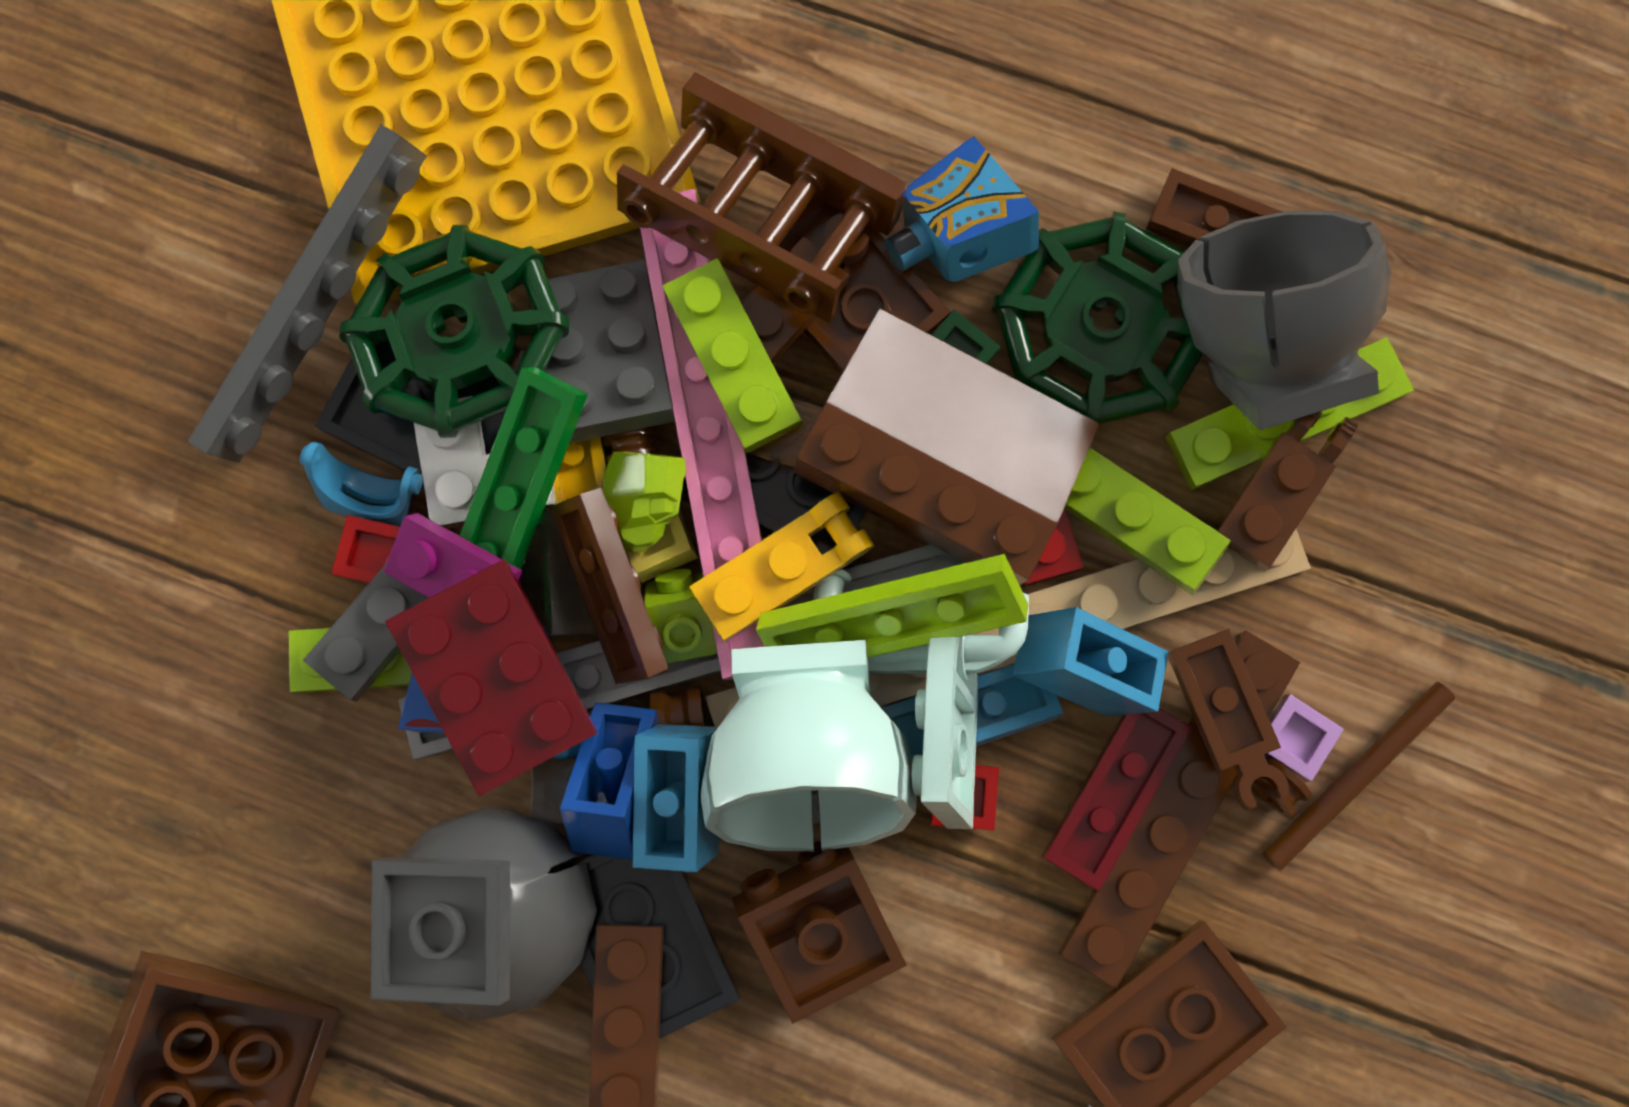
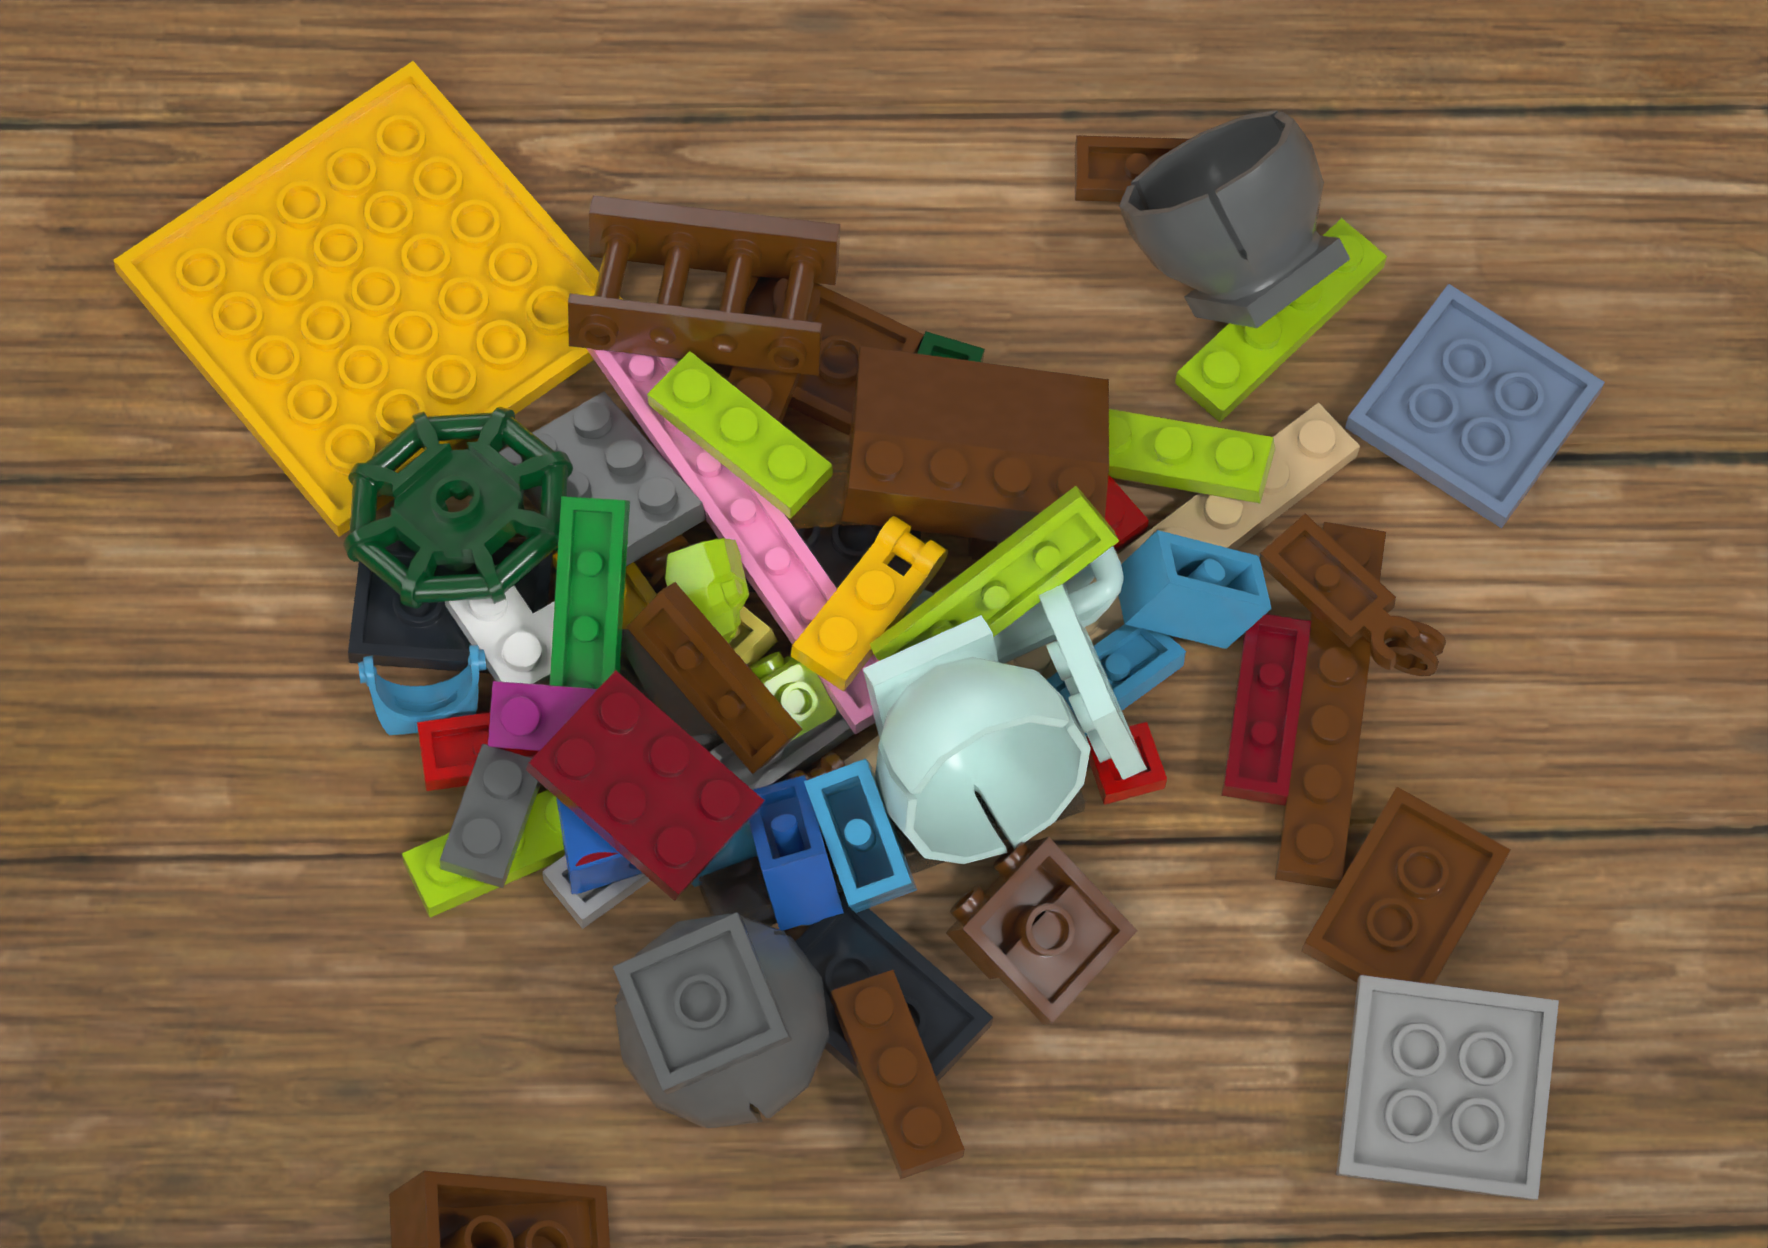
camera: 30 degrees left, 15 degrees down
dark grey plate [188,124,427,463] -> none
torso [885,136,1039,282] -> none
dark green plate [992,211,1203,424] -> none
reddish brown hinge [1216,411,1358,571] -> none
reddish brown bar [1262,682,1455,871] -> none
lavender plate [1264,694,1344,782] -> none
none -> sand blue plate [1345,284,1605,528]

